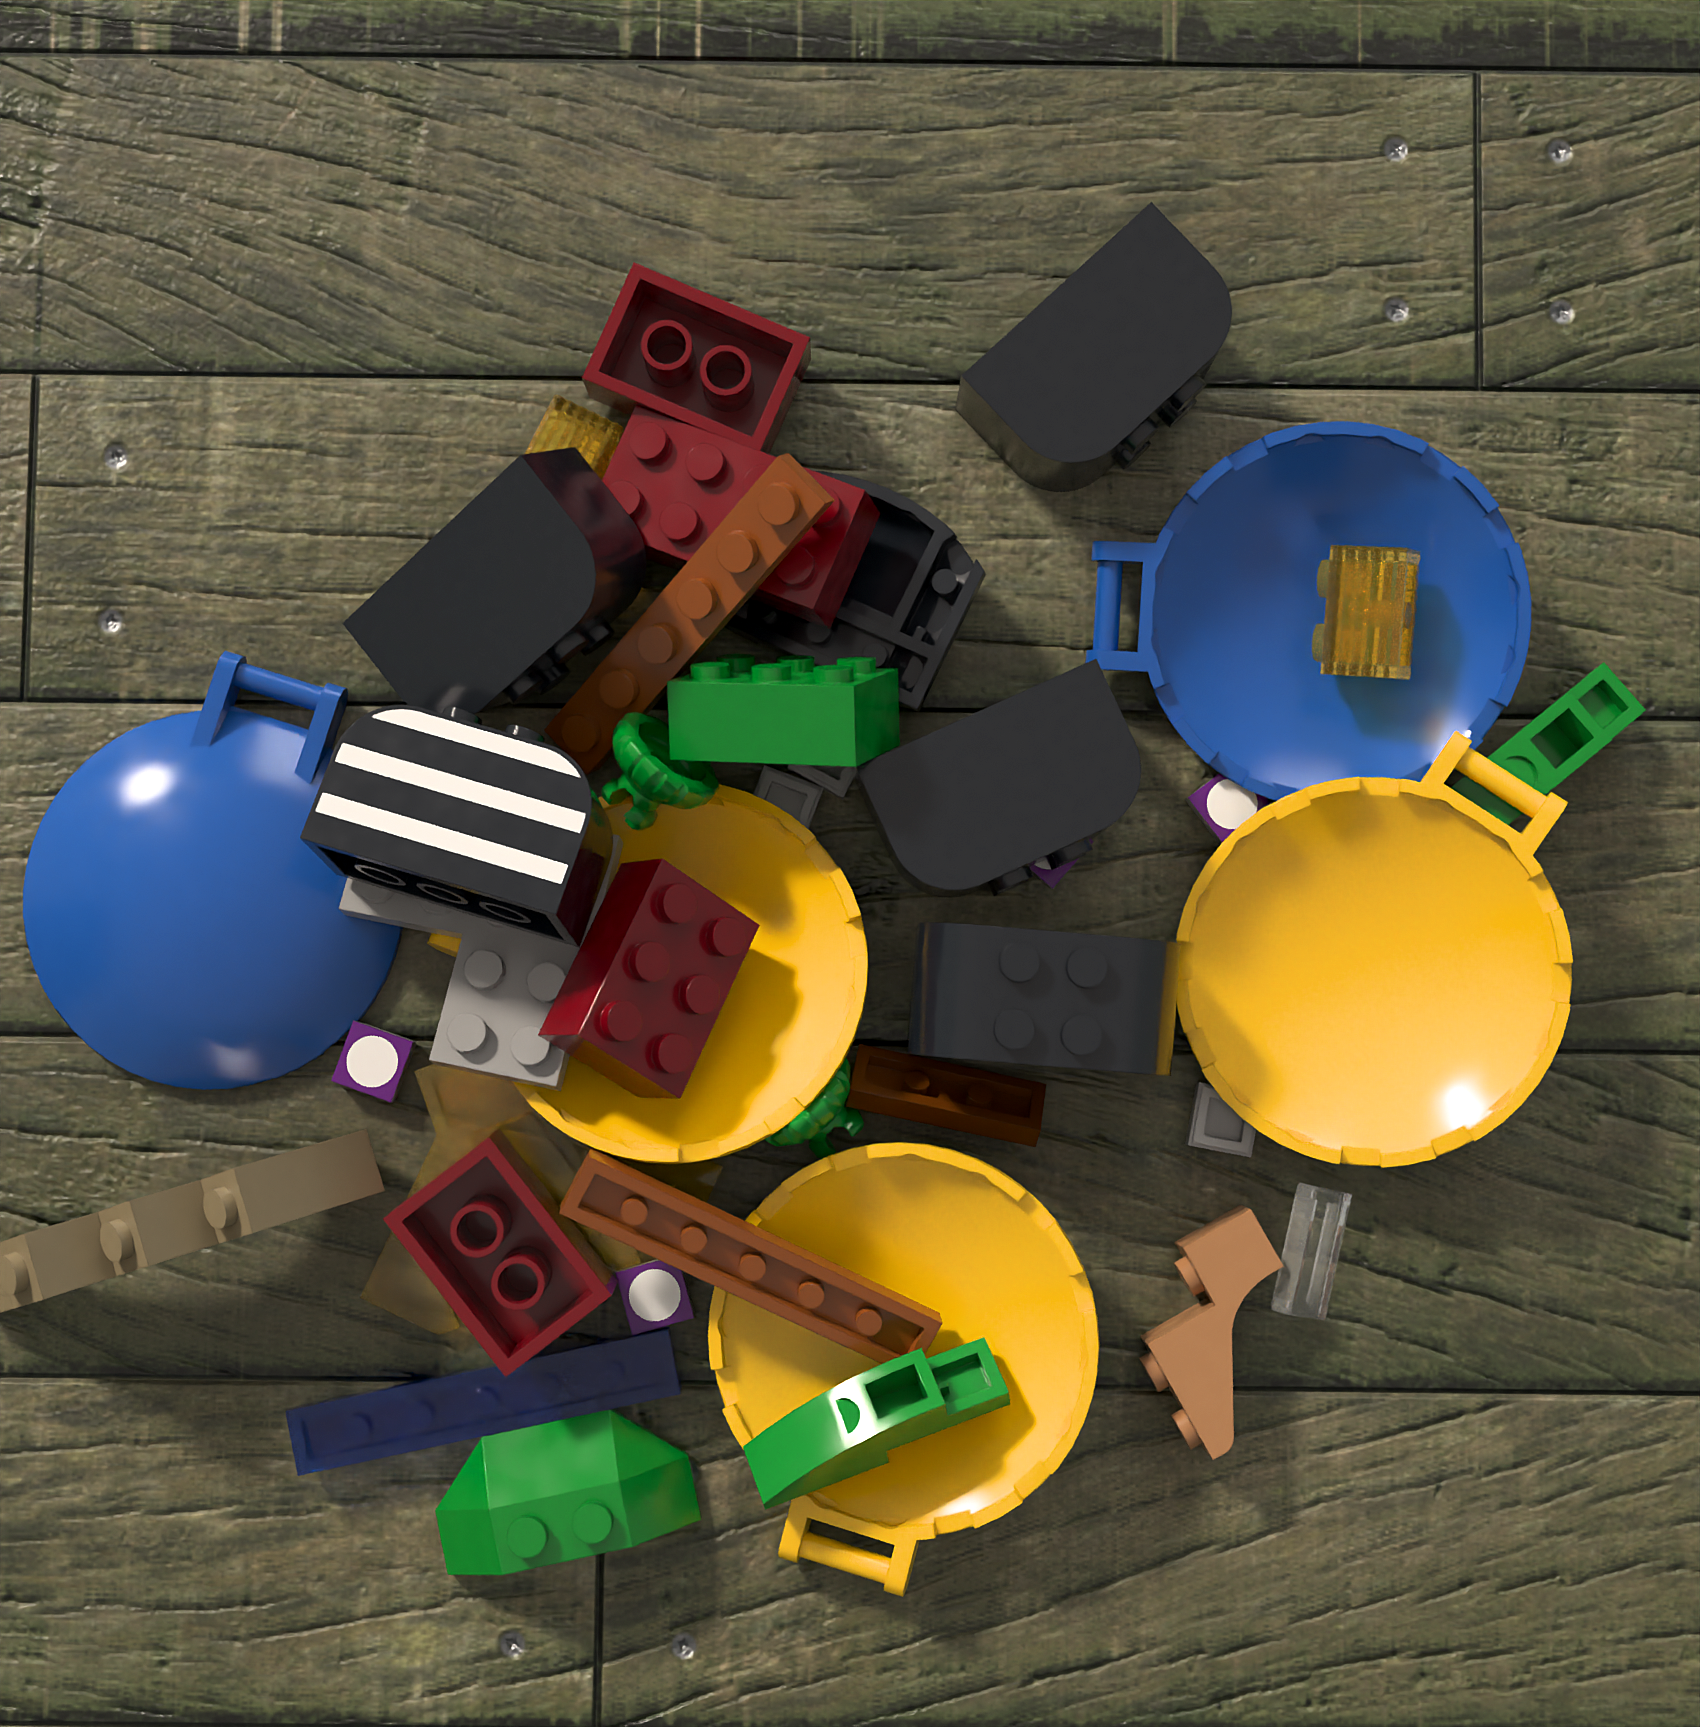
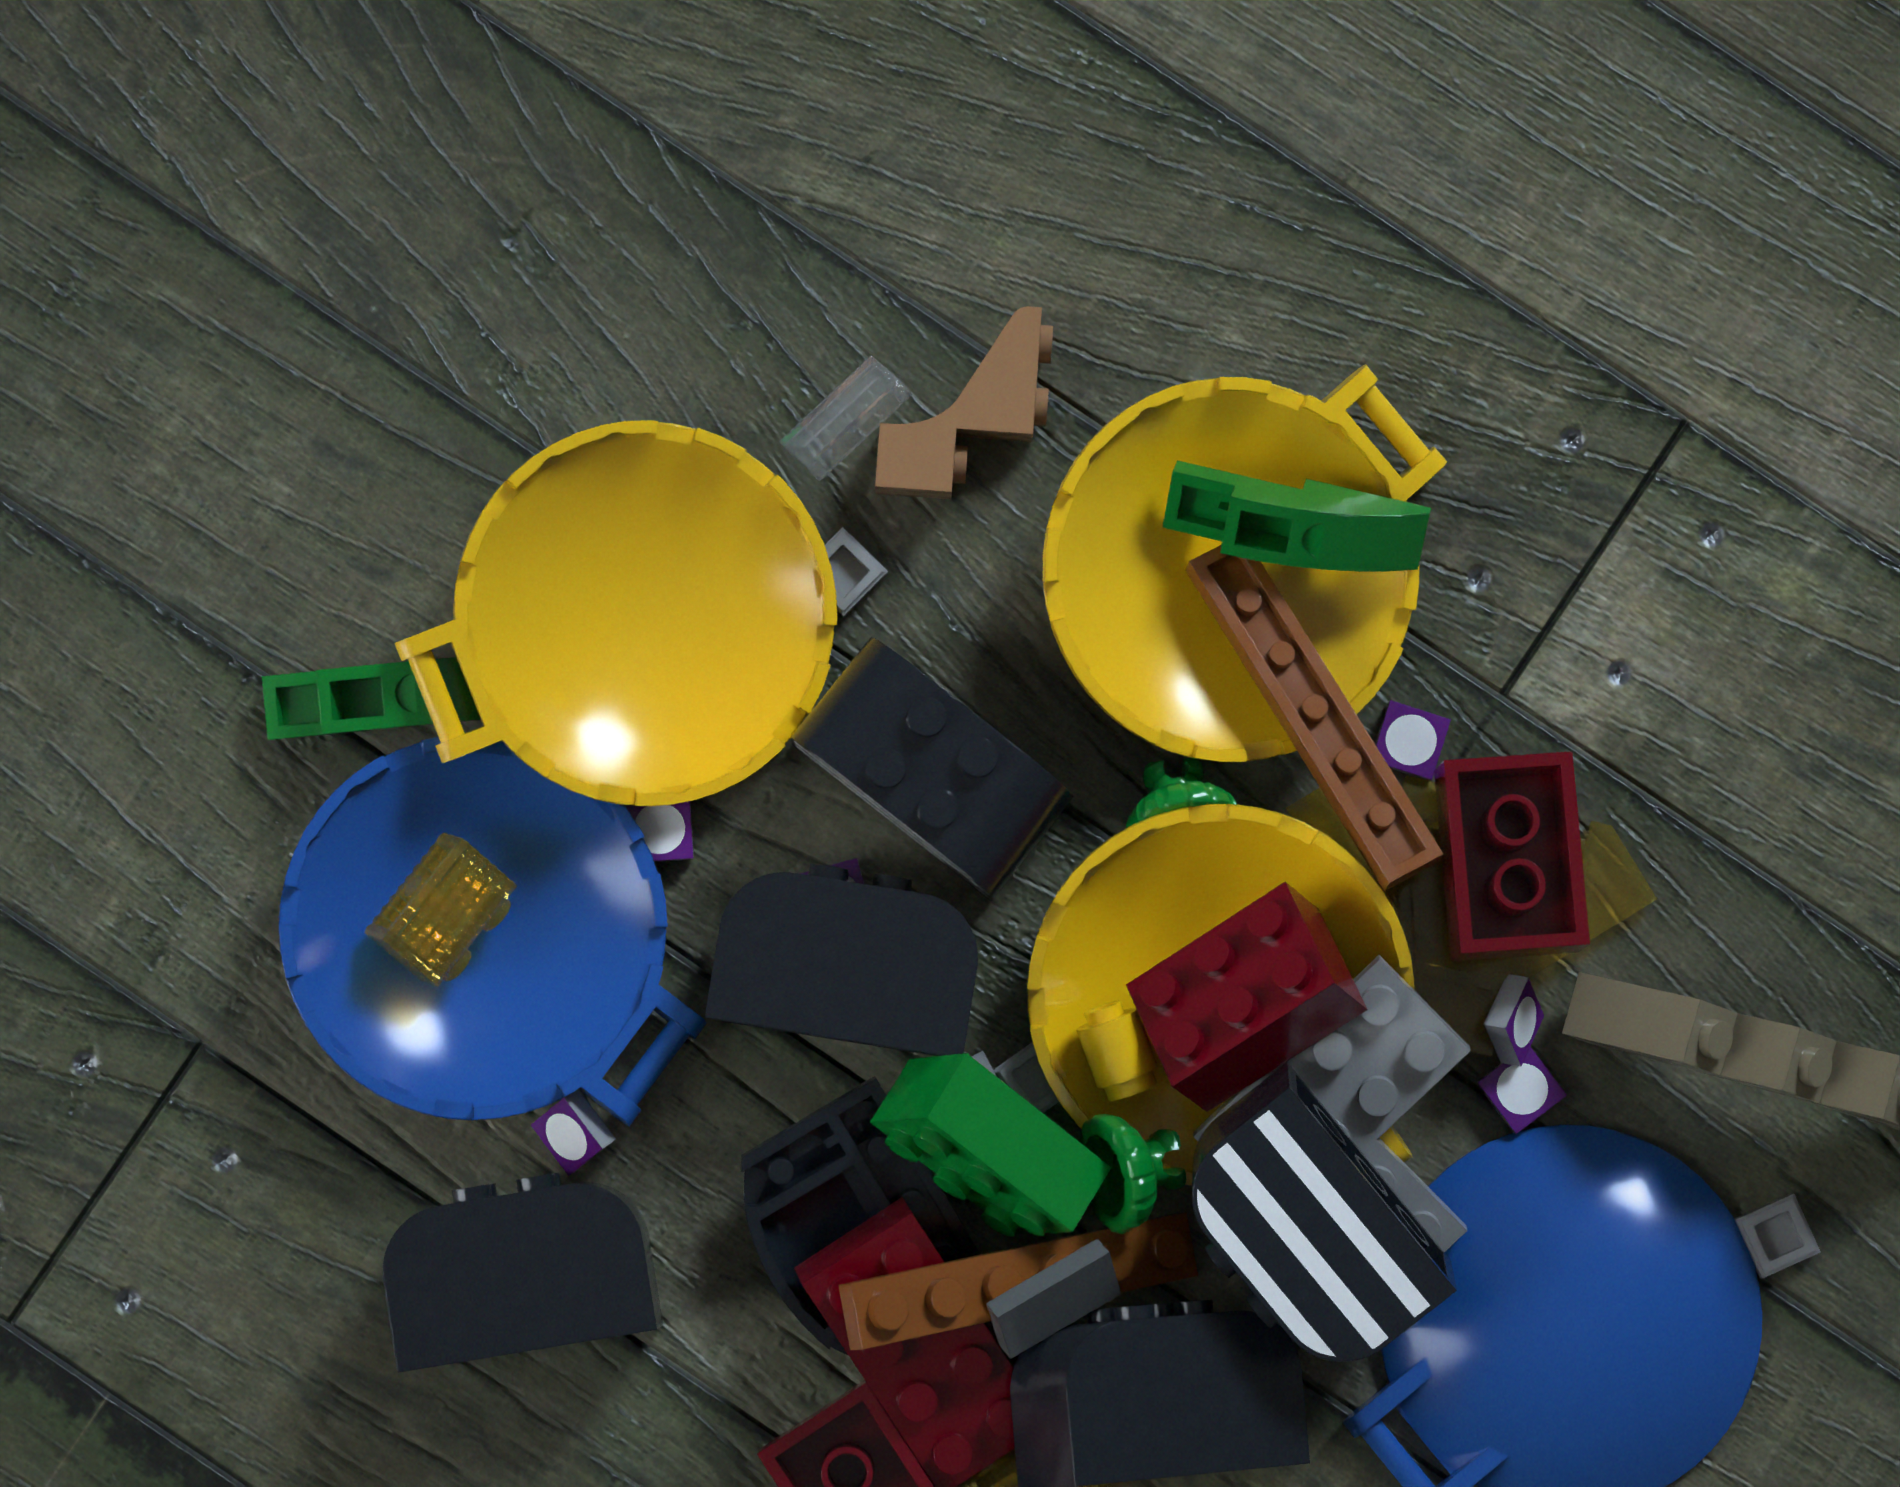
camera: 150 degrees left, 0 degrees up
clear blue plate [285,1327,682,1476] -> none
green wedge [435,1408,702,1575] -> none
reddish brown plate [846,1044,1046,1147] -> none
none -> tile [531,1089,616,1176]
none -> dark grey tile [986,1239,1121,1359]
none -> yellow brick [1076,1000,1158,1101]
none -> tile [1484,974,1544,1066]
none -> light grey tile [1734,1193,1821,1278]

